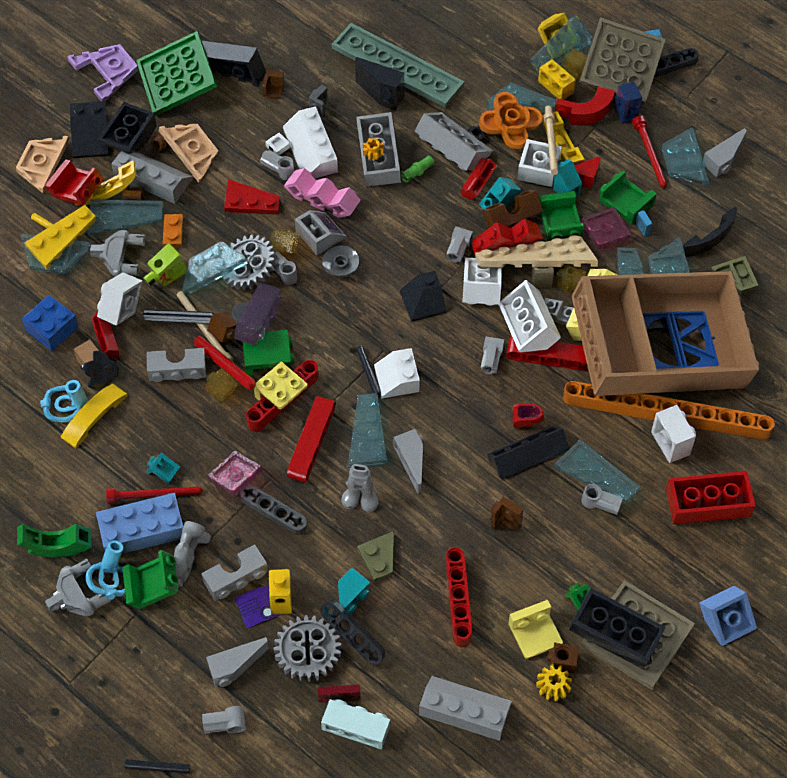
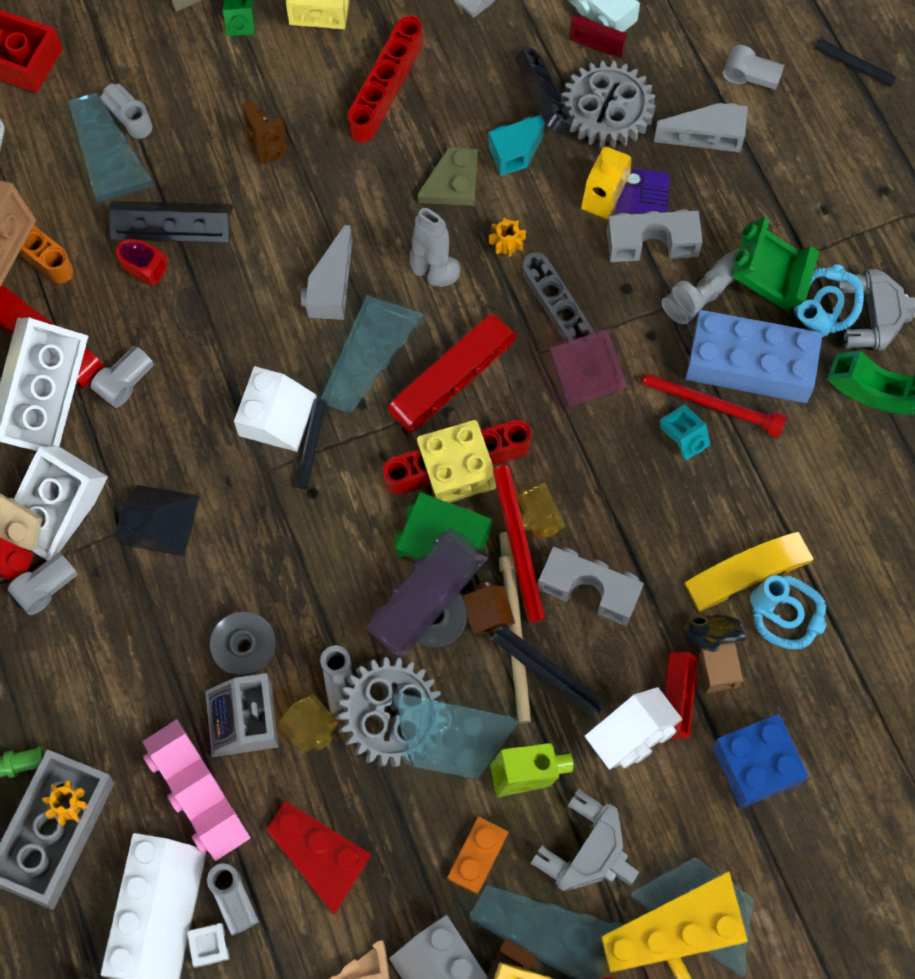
camera: 150 degrees left, 10 degrees up
none -> light orange gear [489,217,526,257]

